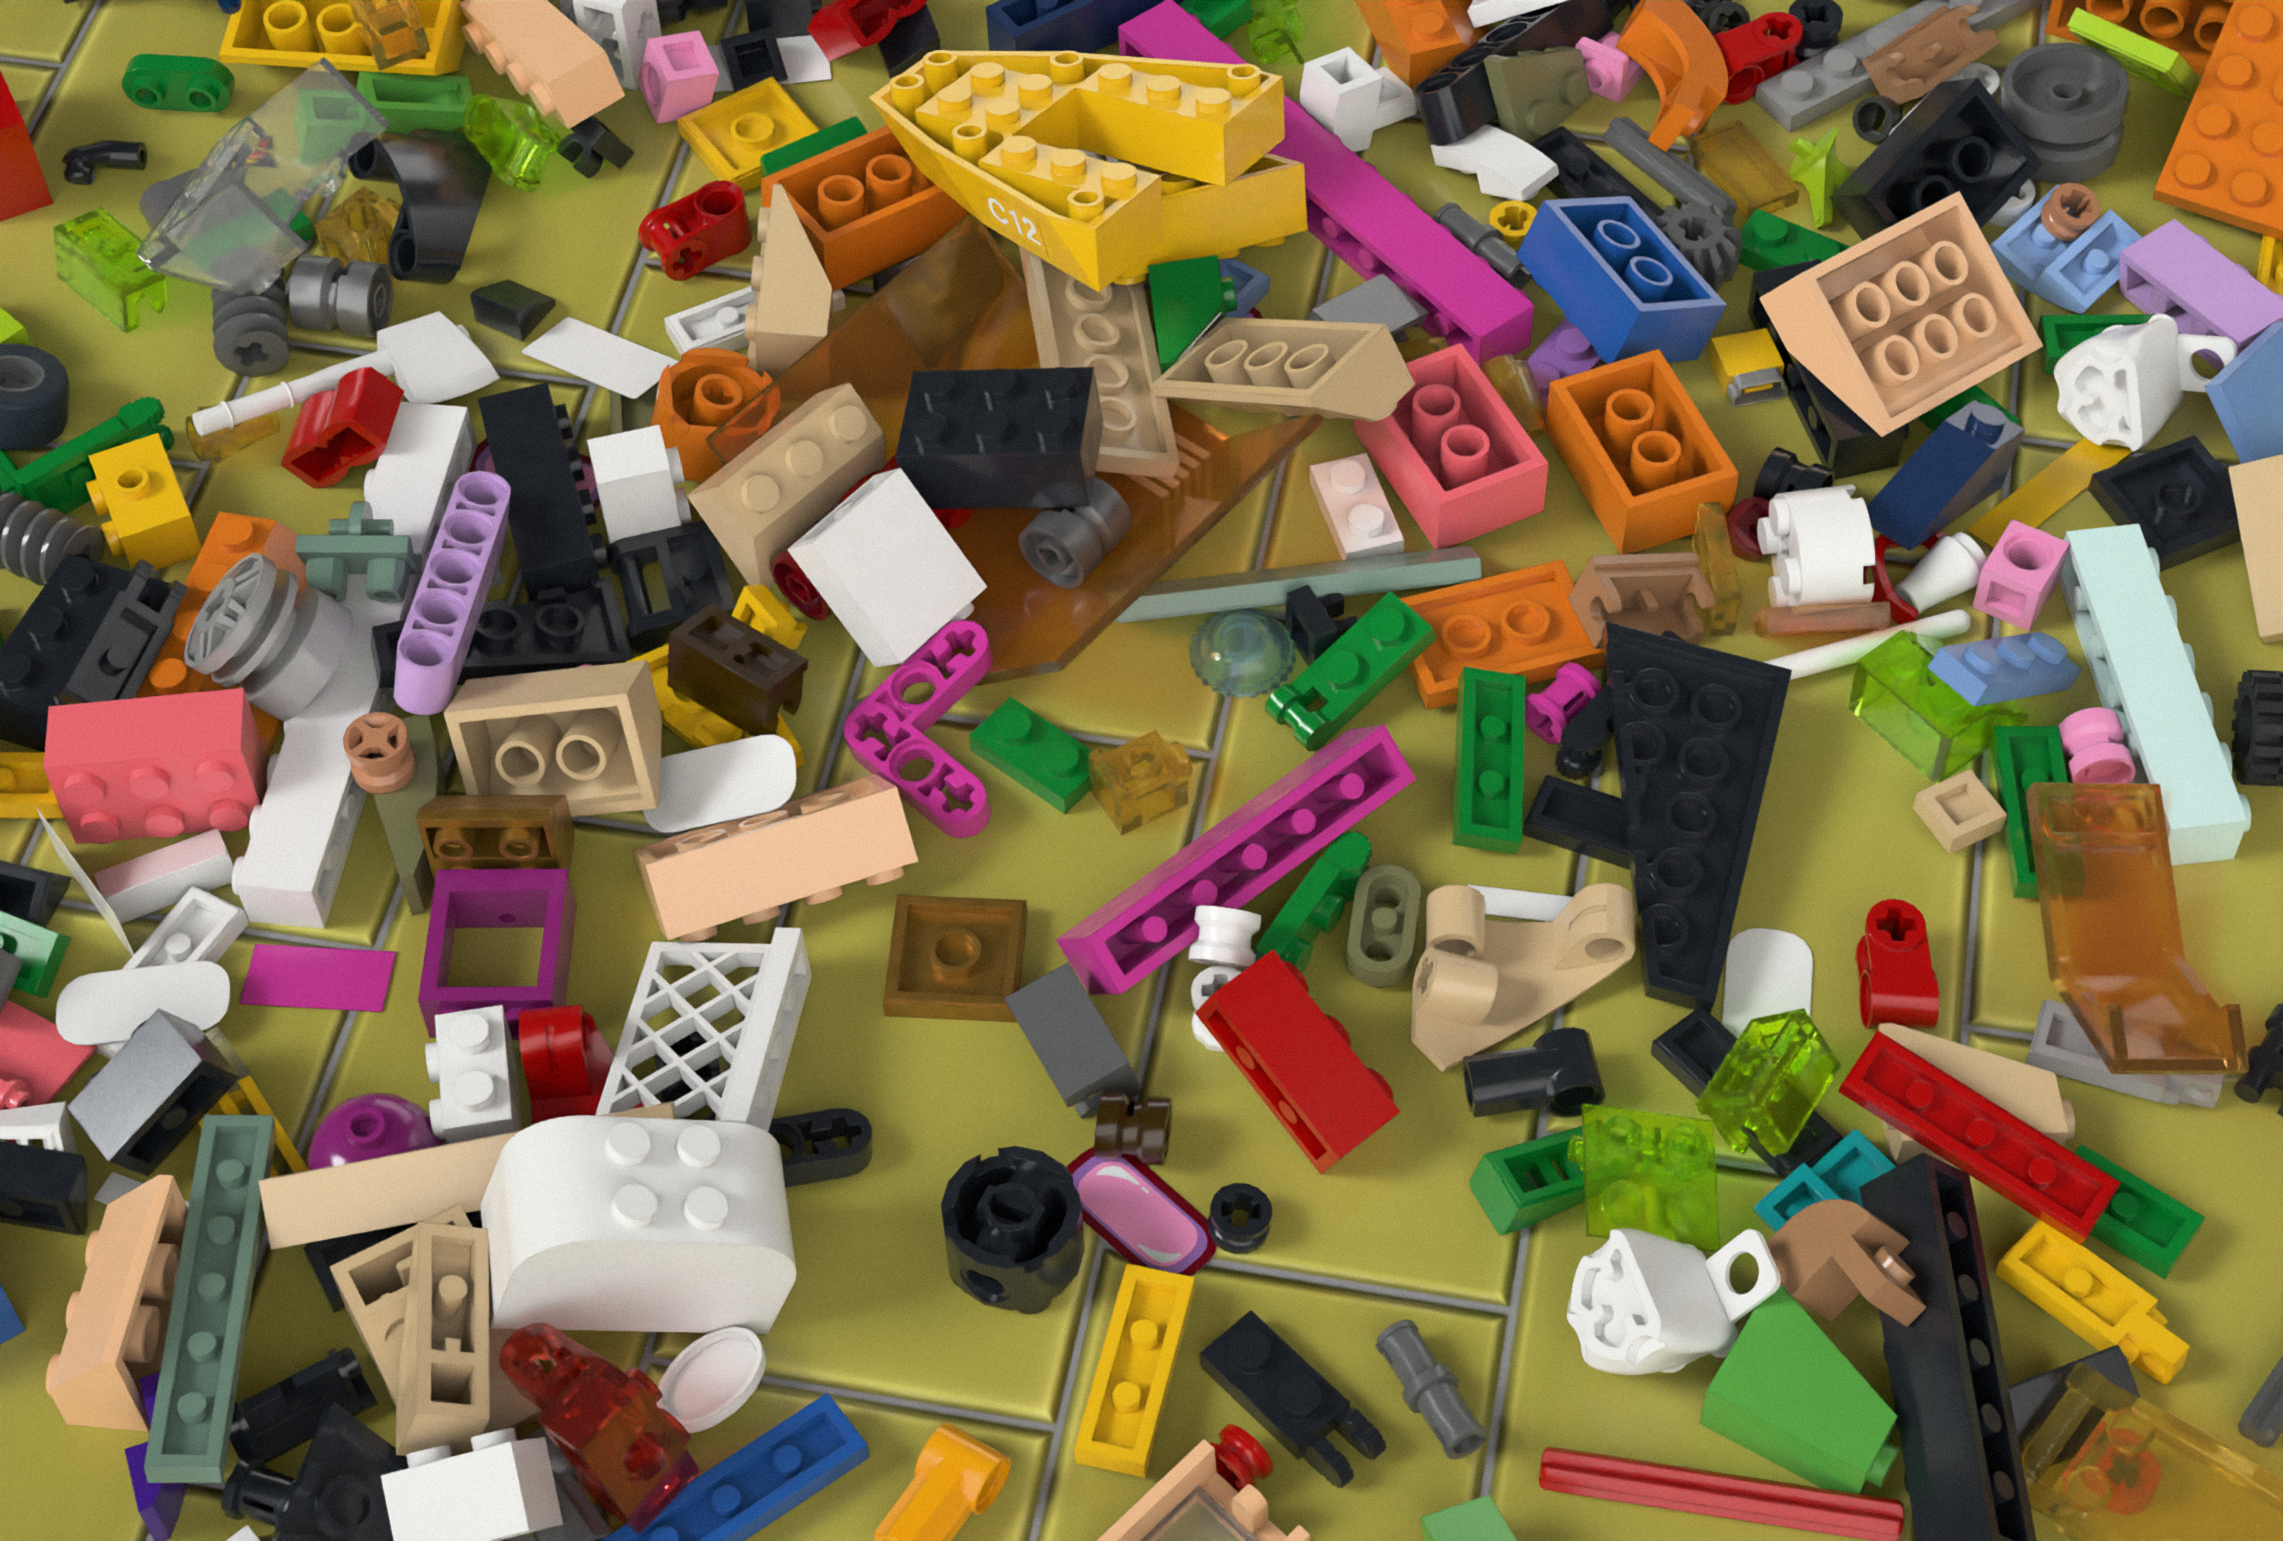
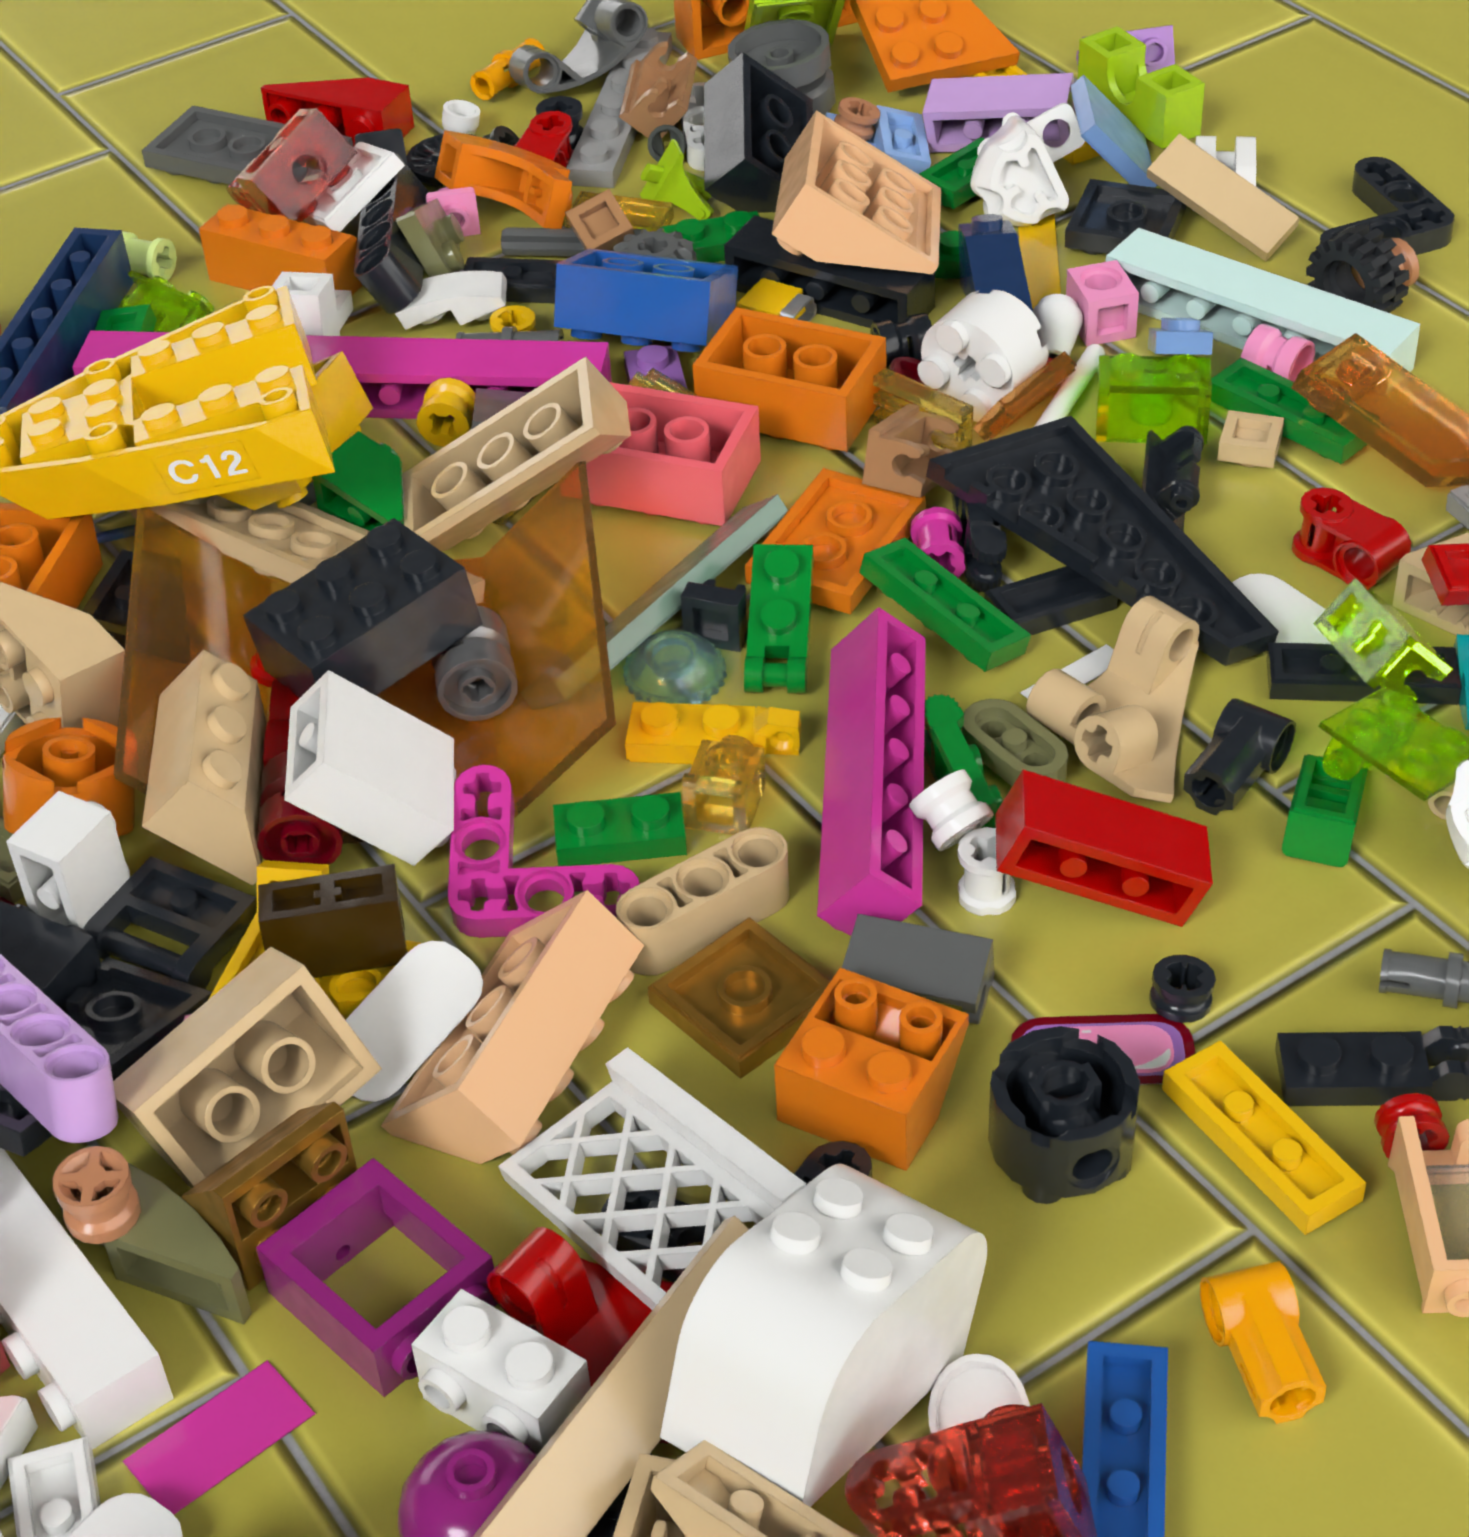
camera: 45 degrees left, 10 degrees down
dark brown wheel [1094,1090,1173,1166] -> none
white plate [1309,453,1404,560] -> none
none -> yellow wheel [416,378,476,447]
none -> medium nougat plate [565,189,635,251]
none -> tan beam [616,827,790,976]
none -> yellow hinge [625,702,801,766]
none -> orange slope [774,967,969,1171]
none -> black hinge [1142,426,1204,532]

